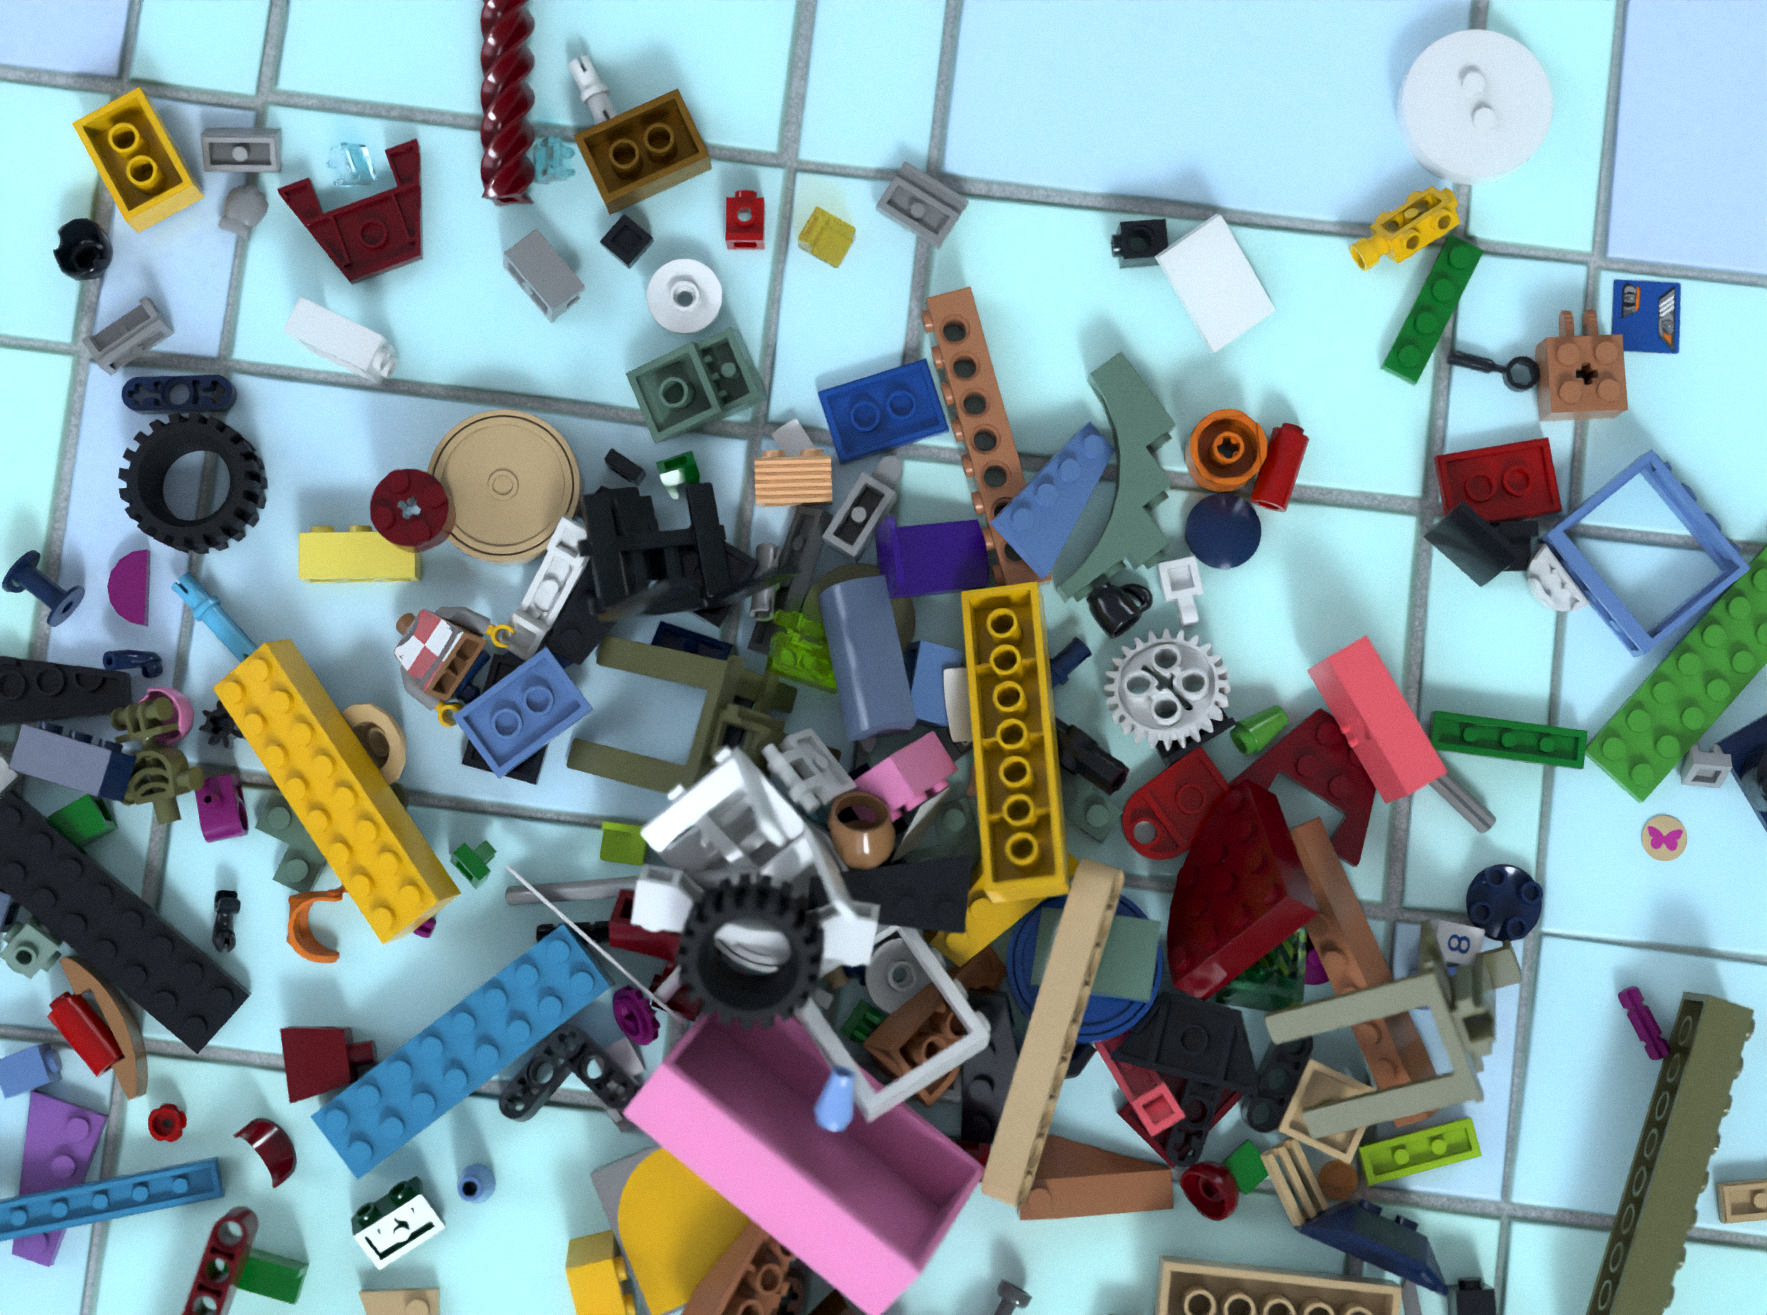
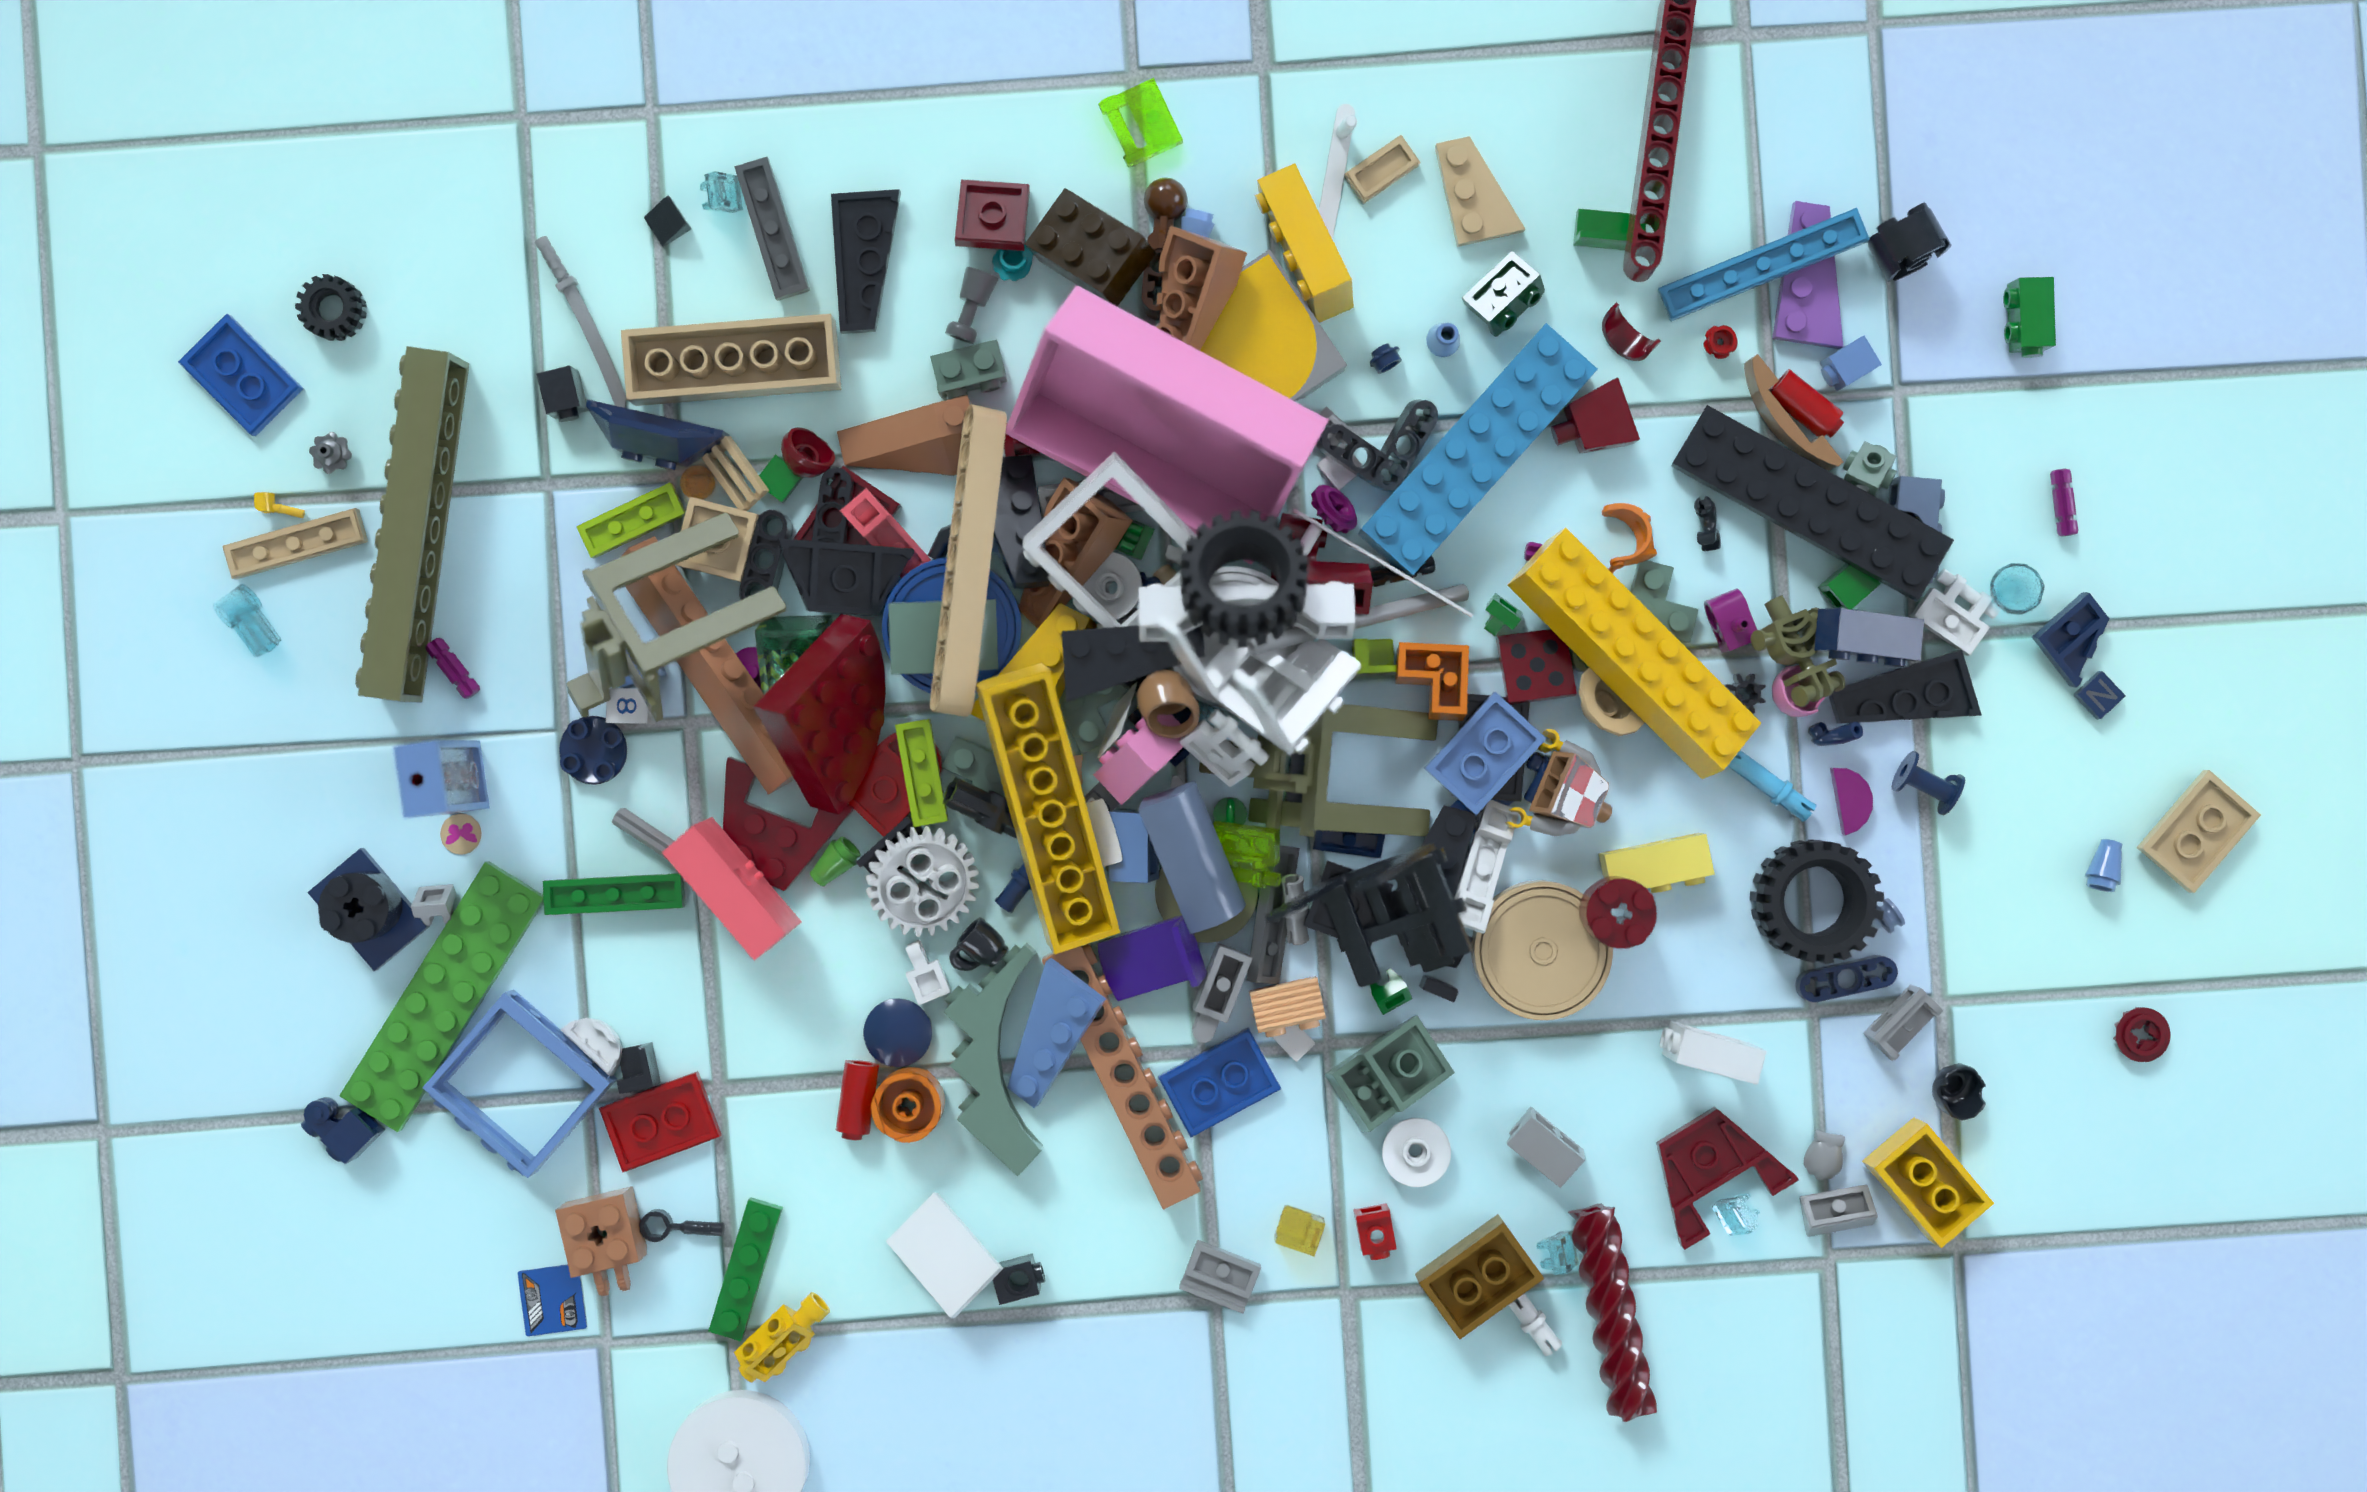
camera: 175 degrees right, 5 degrees up
black plate [600,213,654,269] -> none
light blue cone [813,1066,855,1131] -> none
black slope [1423,501,1521,587] -> none
none -> flat silver plant [309,432,352,474]
none -> medium blue brick [393,740,490,819]
none -> lime plate [895,719,949,827]
none -> sand green bracket [930,339,1008,400]
none -> green tile [1213,797,1247,831]
none -> dark blue plate [1369,343,1402,374]
none -> orange brick [1395,642,1469,721]
none -> dark red tile [1496,629,1577,705]
none -> sand blue bush [1876,898,1905,934]

